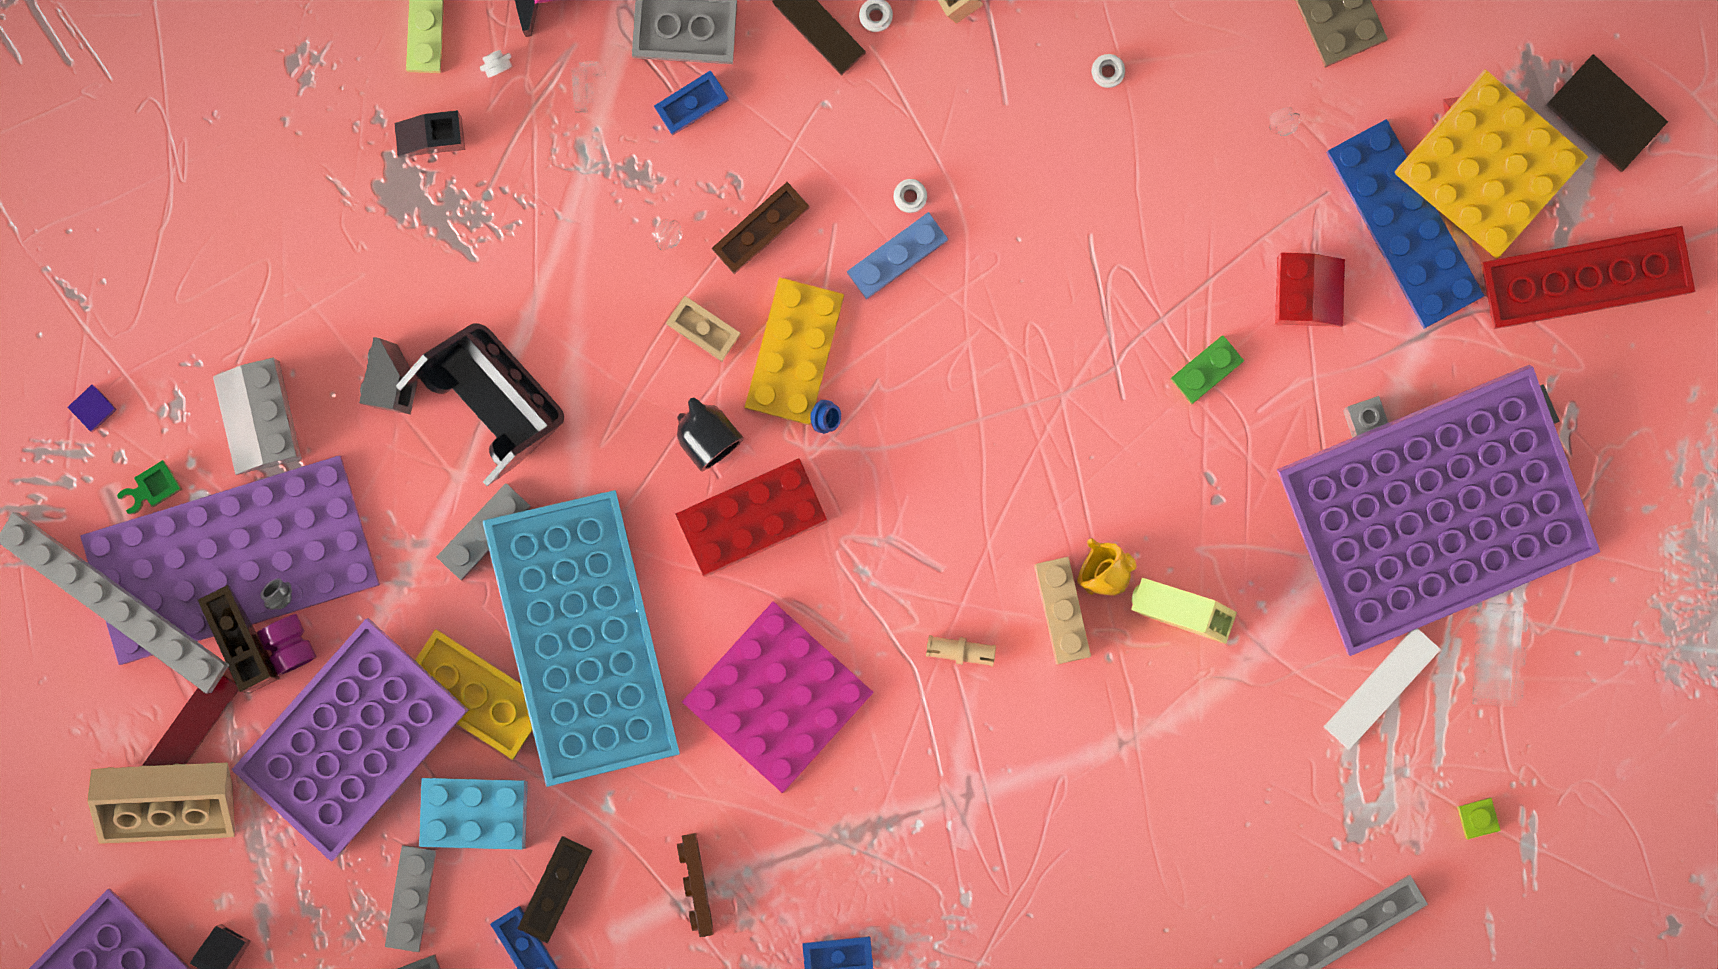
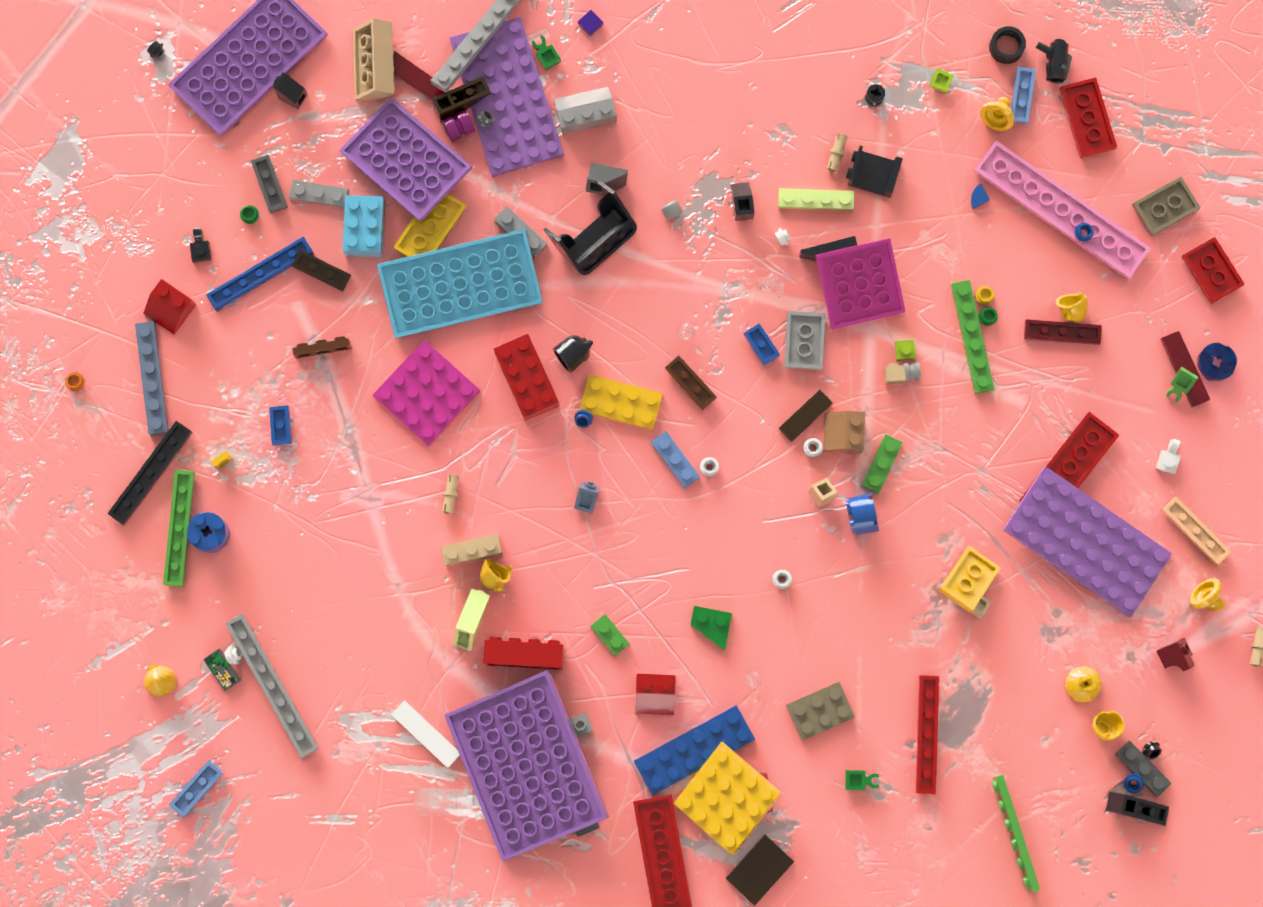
camera: 85 degrees right, 5 degrees down
tan plate [666,295,741,362] -> none
lime plate [1457,798,1501,840] -> none
none -> red brick [483,636,564,670]
none -> sand blue bracket [574,481,600,514]
none -> light grey piece [661,200,682,221]
none -> green wing [690,606,732,650]

